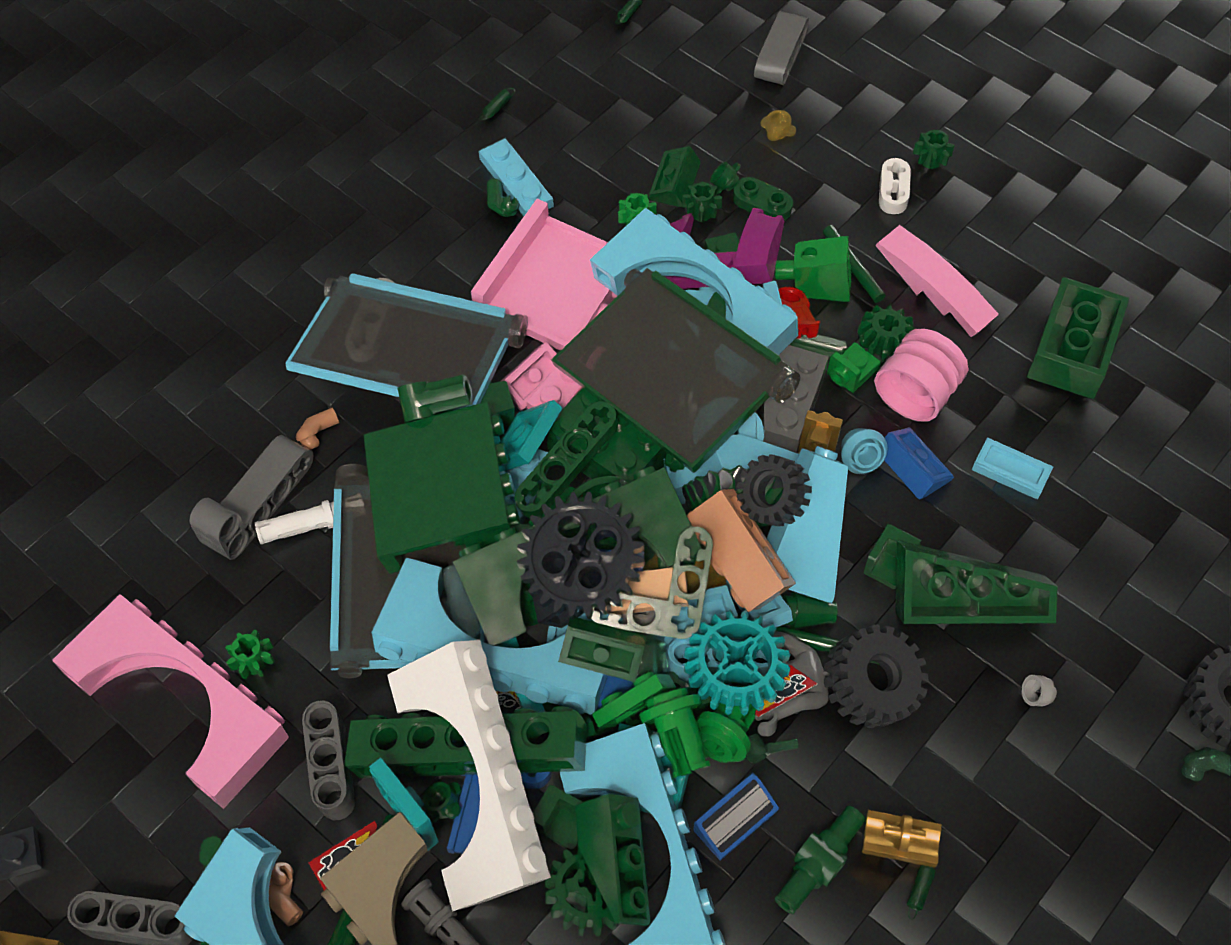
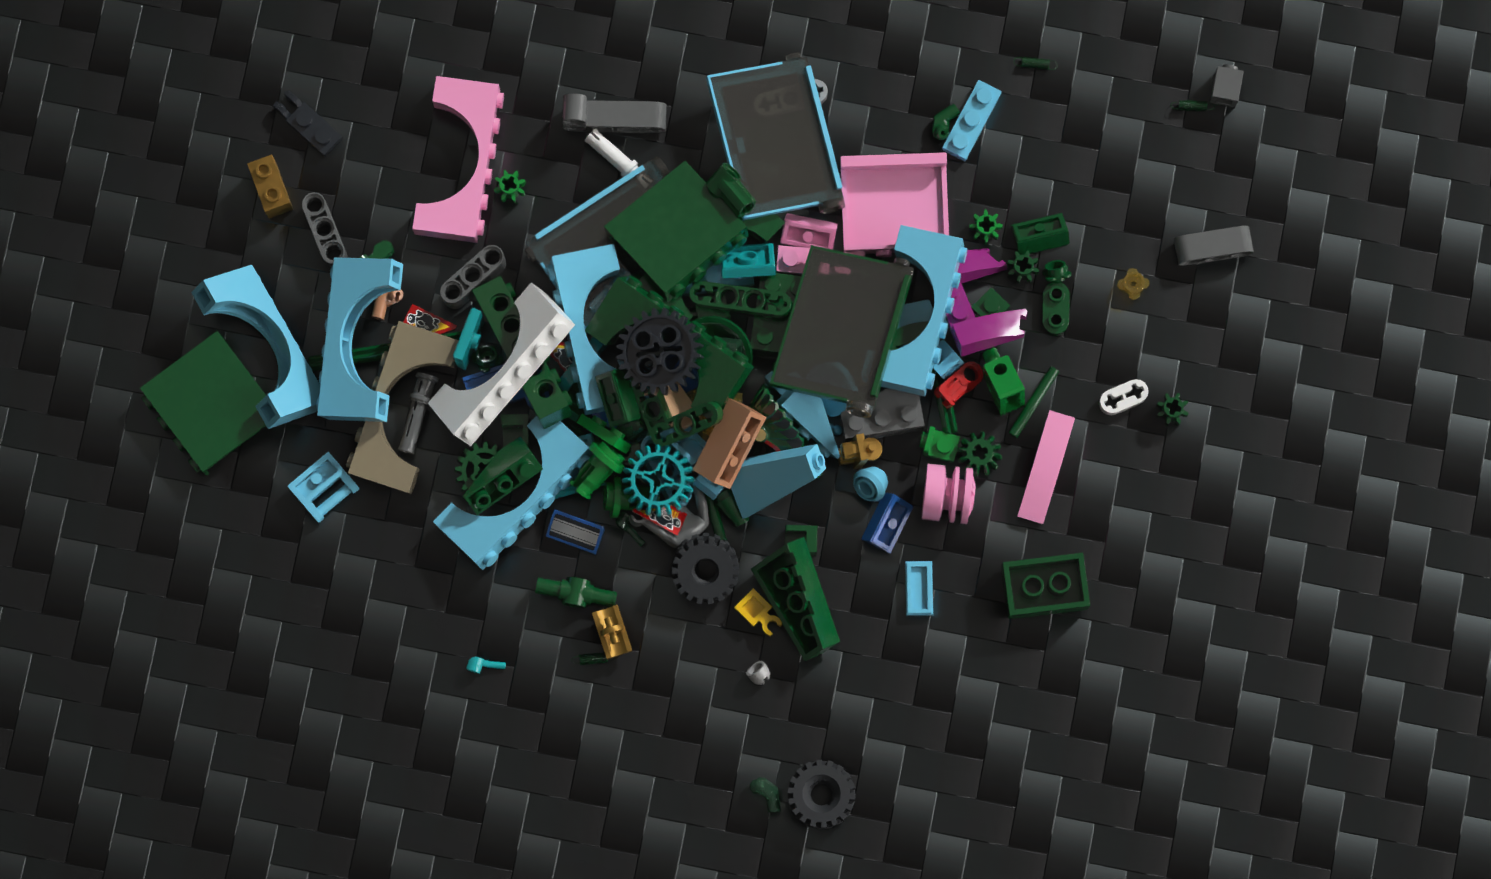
camera: 60 degrees right, 20 degrees up
nougat arm [296,408,339,450] -> none
black tyre [736,454,812,527] -> none
none -> yellow plate [734,588,782,637]

